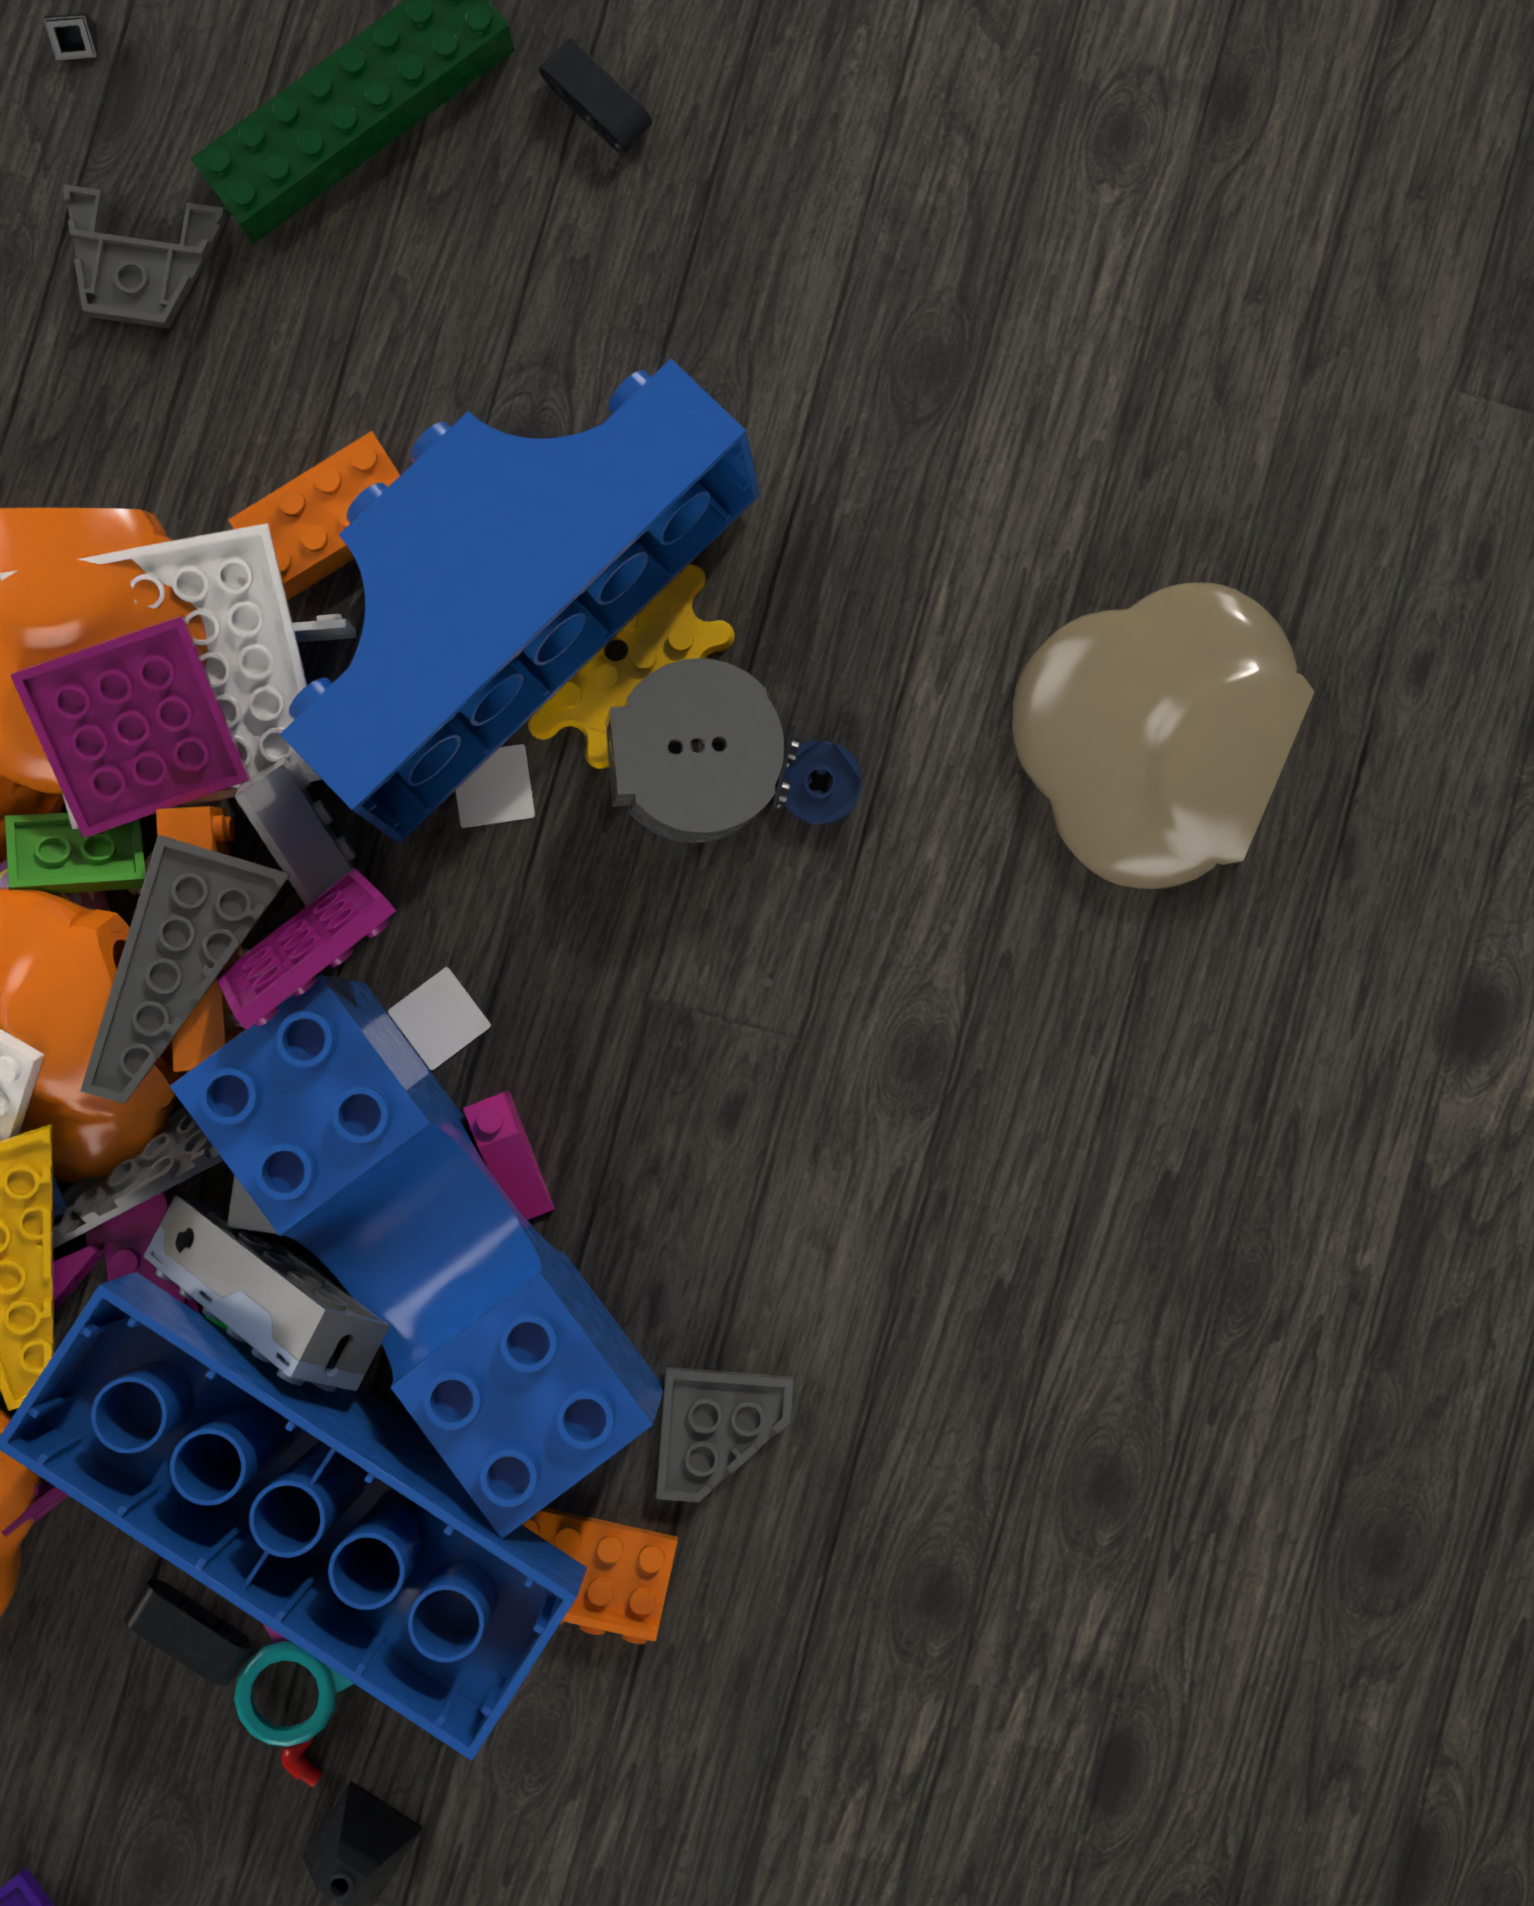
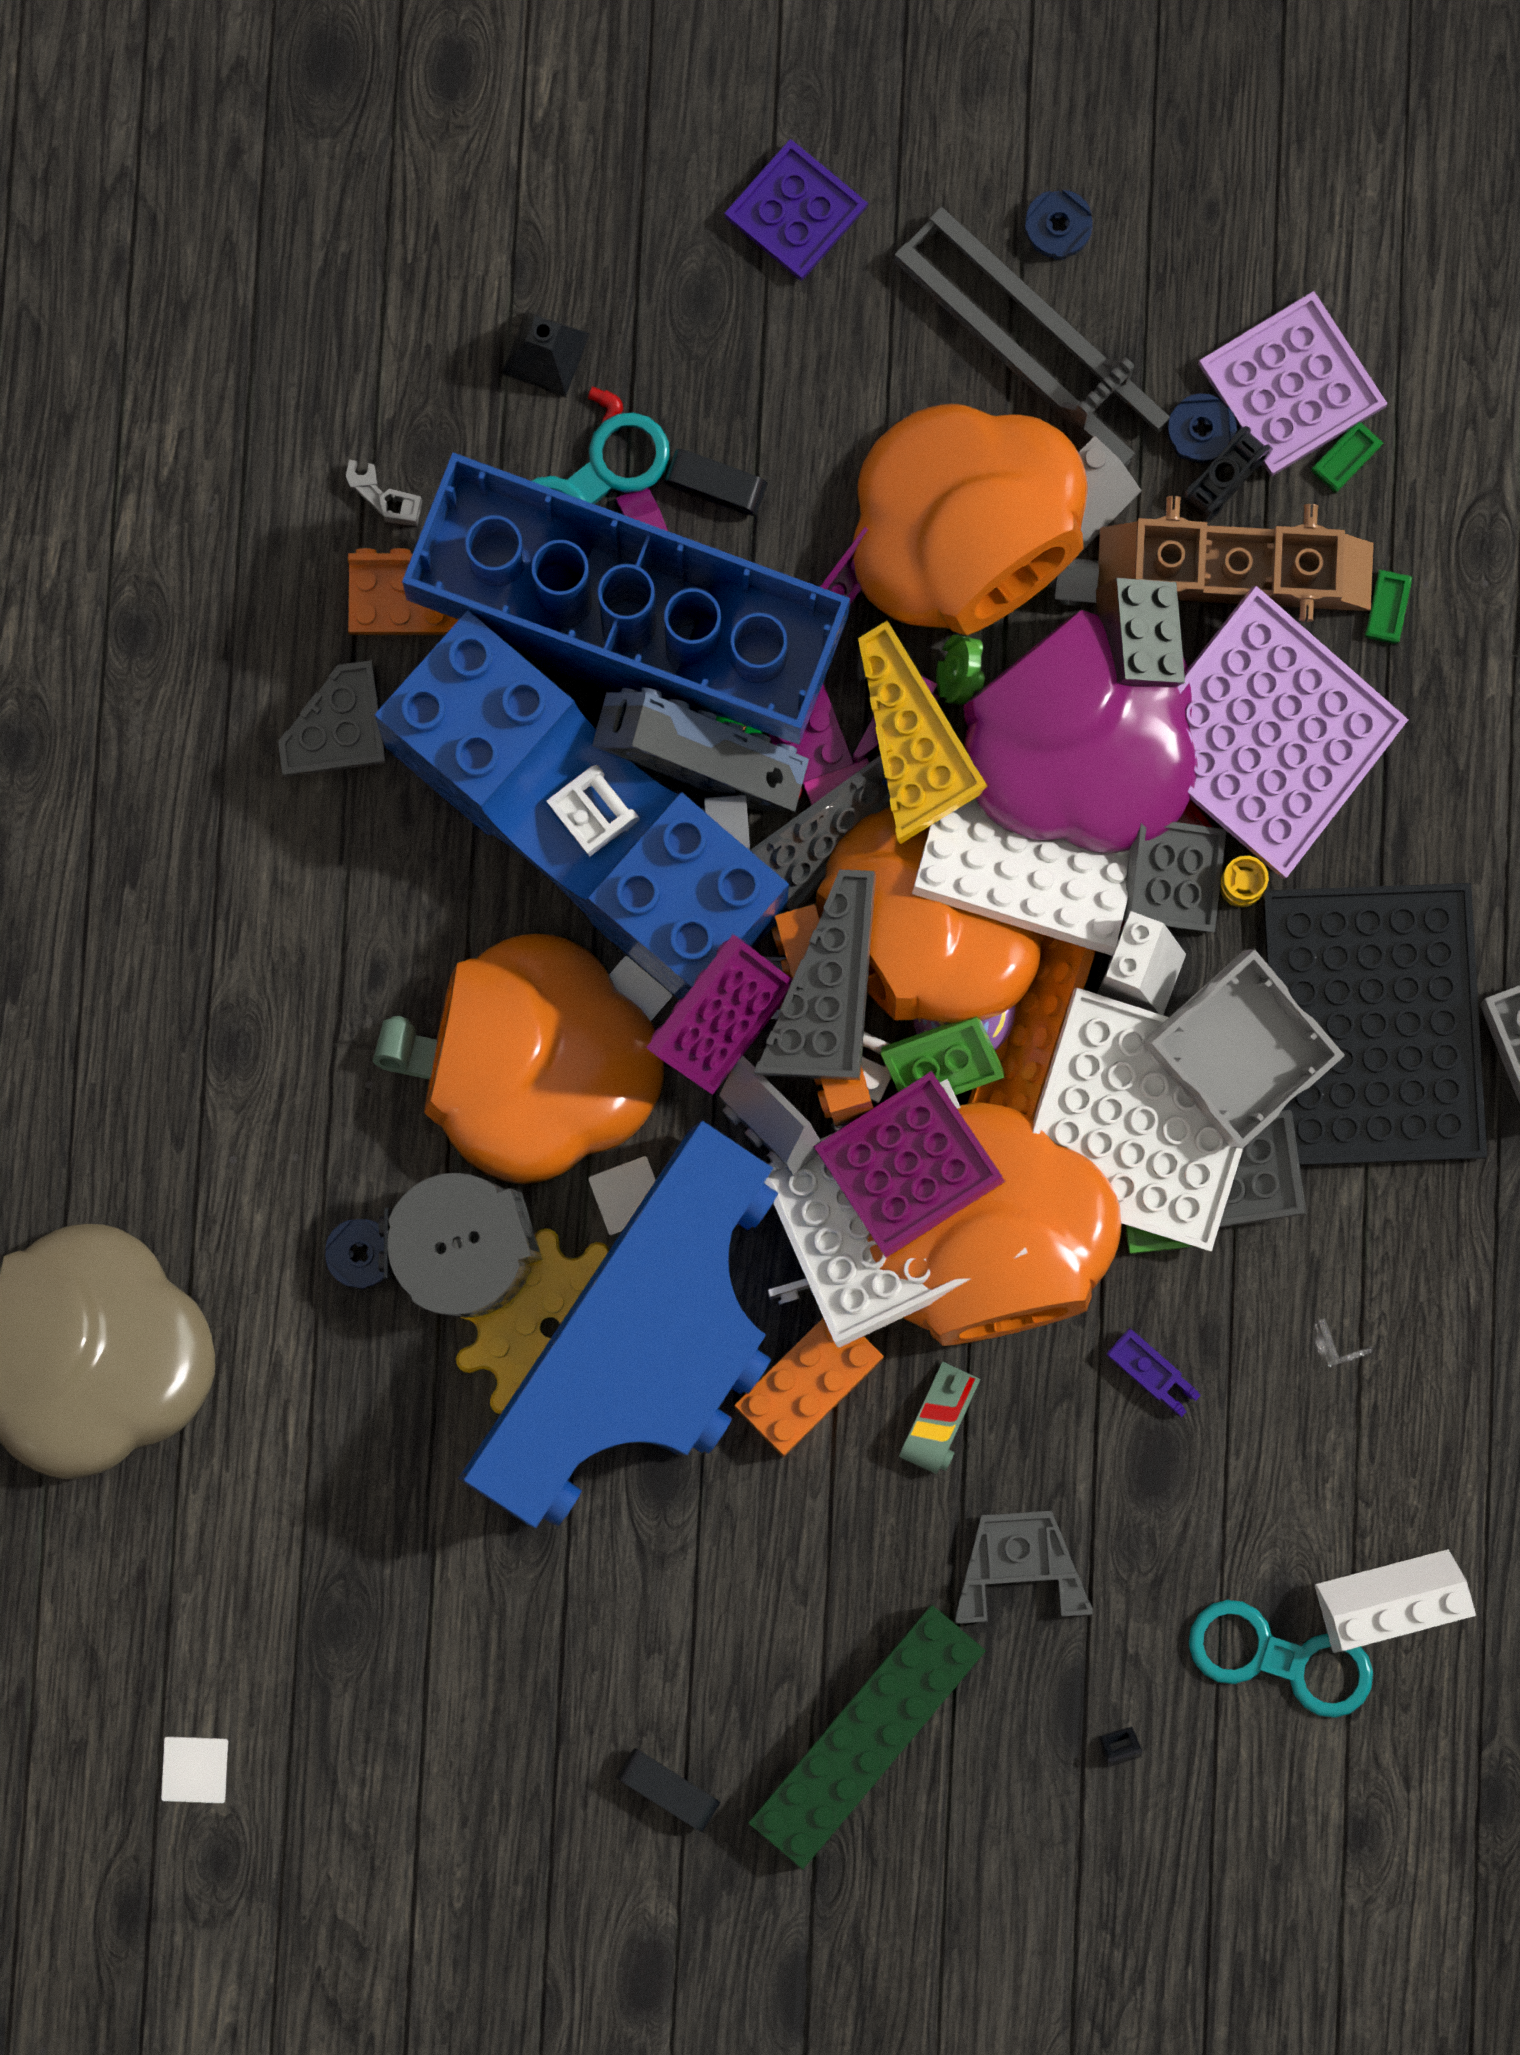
camera: 165 degrees right, 5 degrees down
dark pink slope [463,1091,555,1220] -> none
none -> white sticker [162,1737,228,1803]
none -> light grey piece [346,460,422,527]
none -> sand green door [373,1016,437,1079]
none -> orange plant [424,934,664,1184]
none -> white plate [547,765,640,857]
none -> sand green door [898,1362,981,1475]

